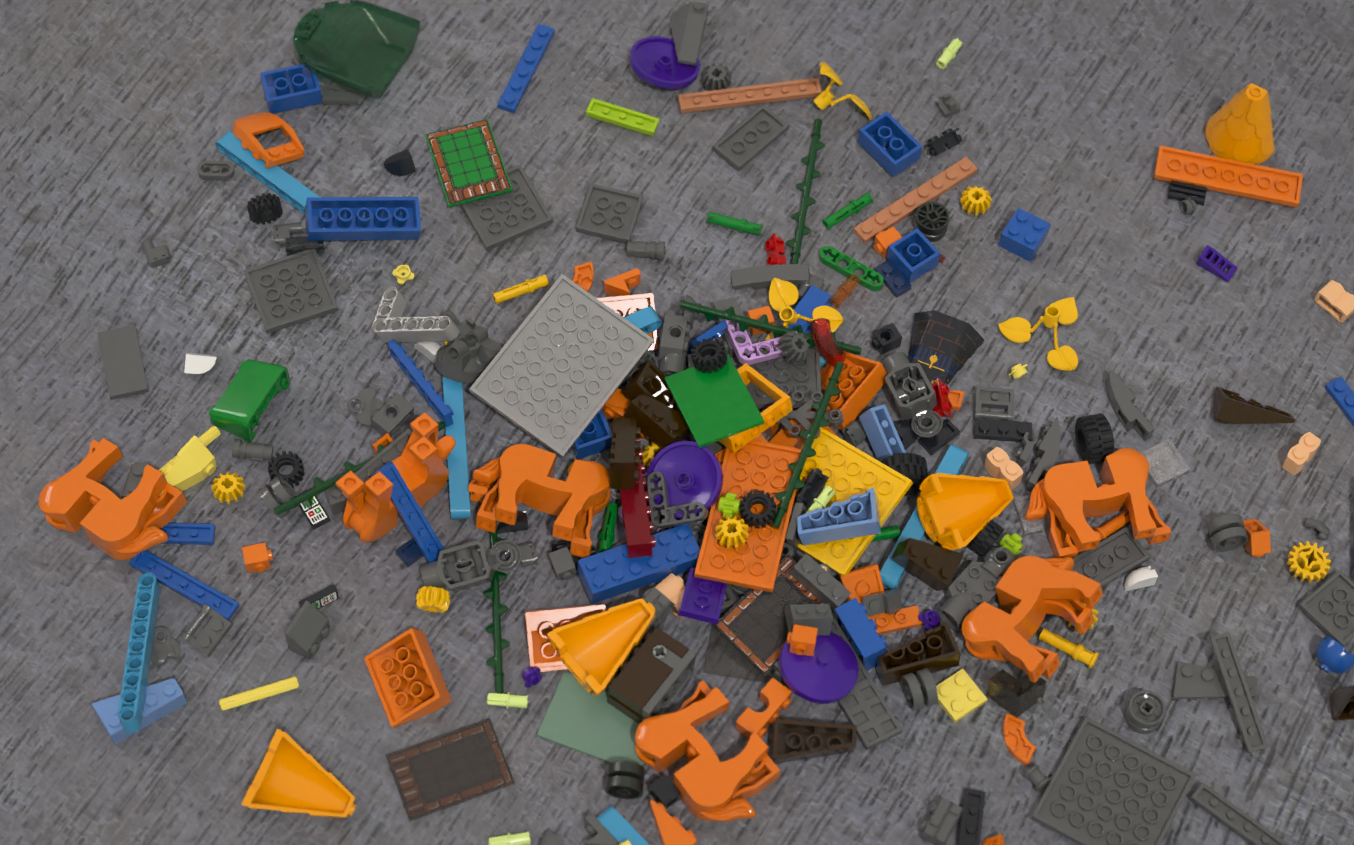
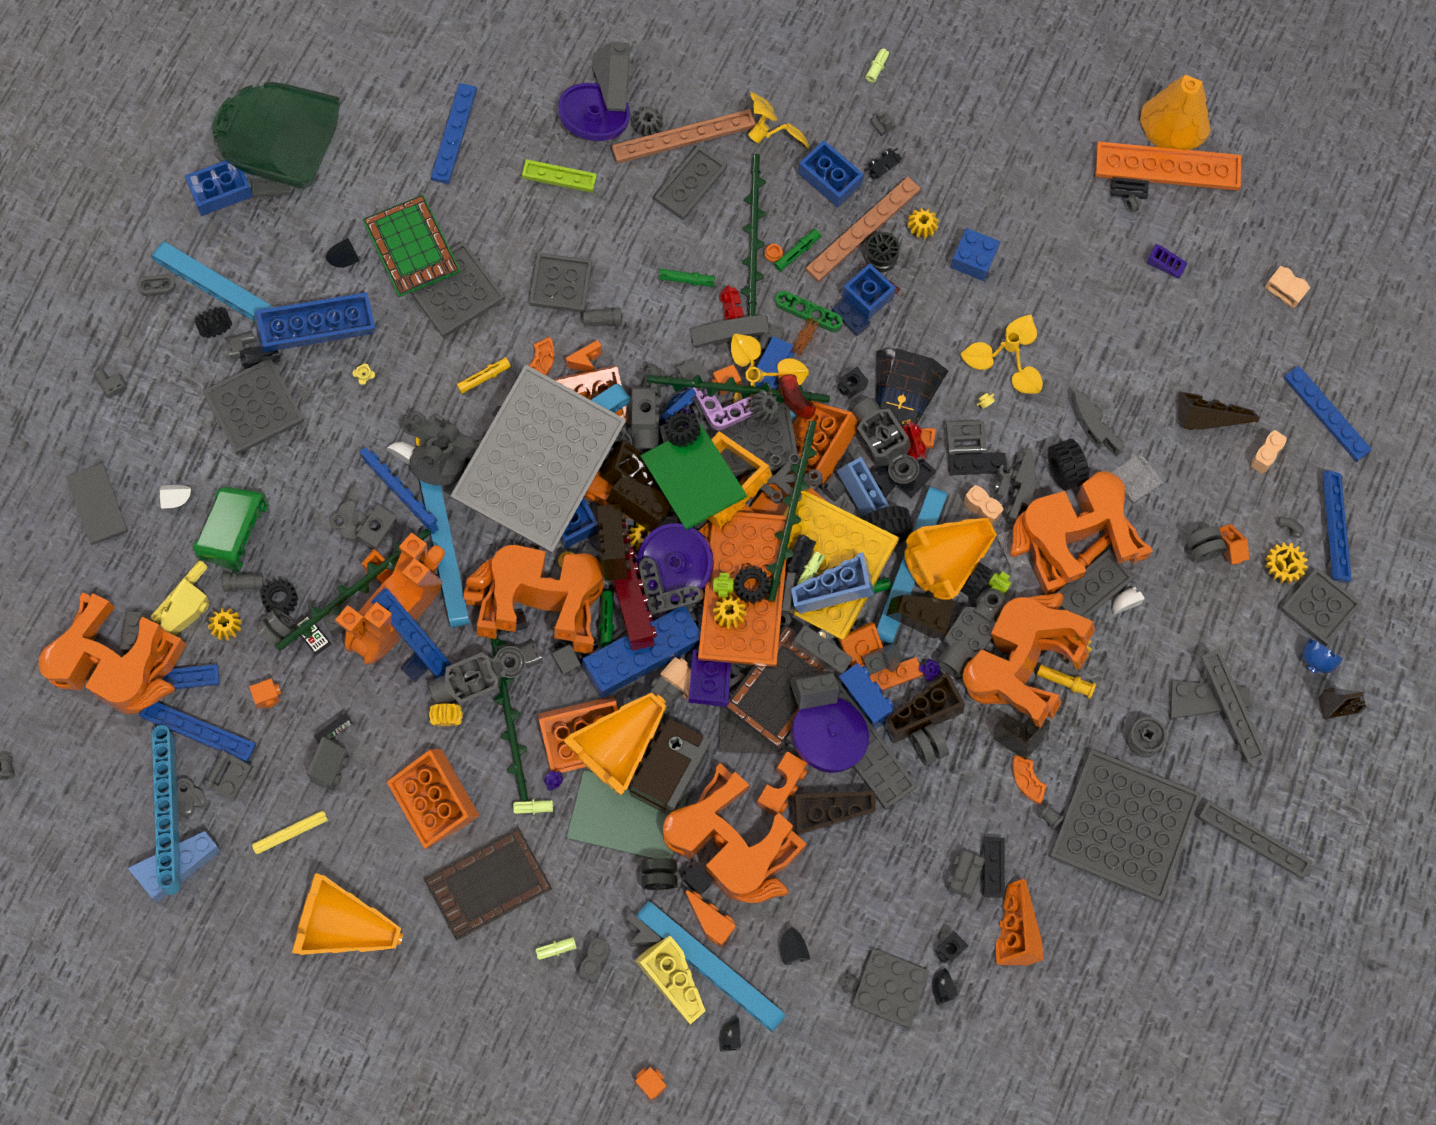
camera: 10 degrees left, 10 degrees up
orange slope [232,113,305,168] -> none
dark grey plate [354,428,412,483] -> none
light grey beam [372,287,460,343] -> none
orange brick [787,624,818,656] -> none
orange brick [874,226,902,259] -> none
light yellow plate [936,669,987,723] -> none
none -> orange plate [764,244,783,262]

